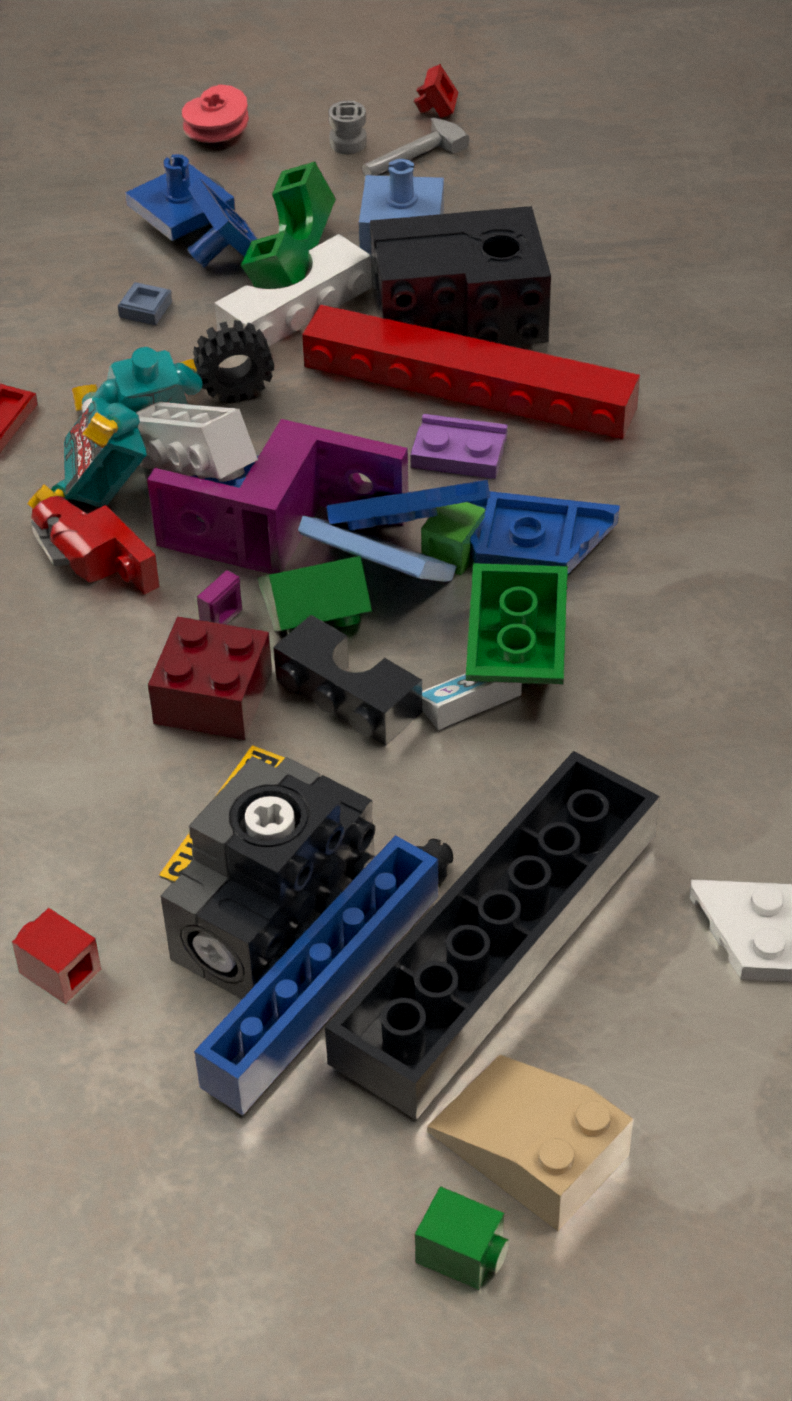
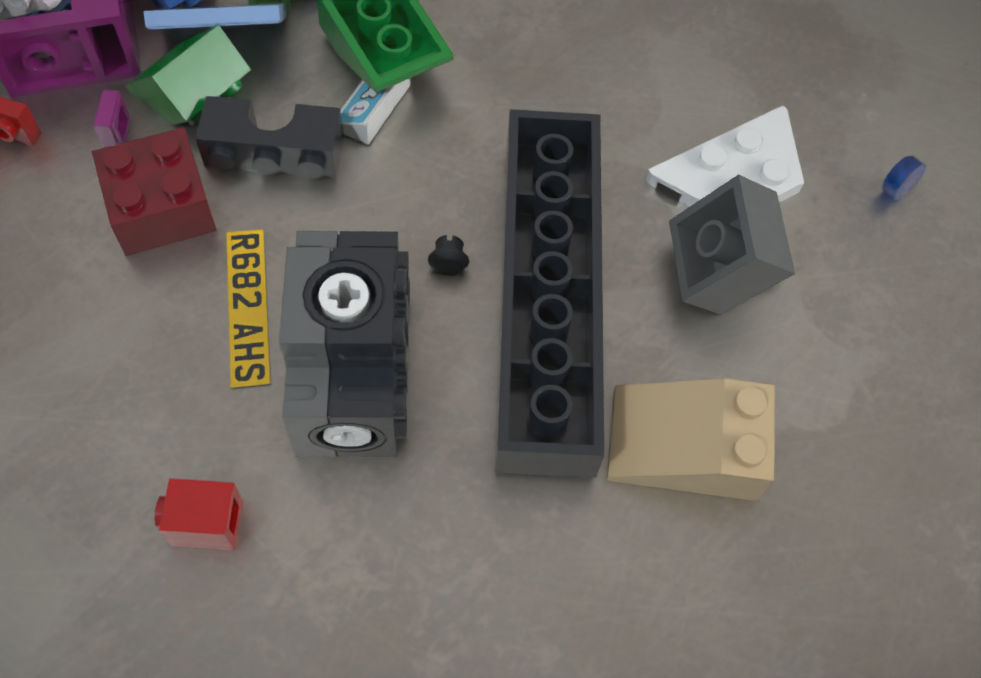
camera: 40 degrees left, 15 degrees up
blue brick [194,835,438,1116] -> none
green brick [415,1186,510,1290] -> none
none -> dark grey brick [669,174,795,315]

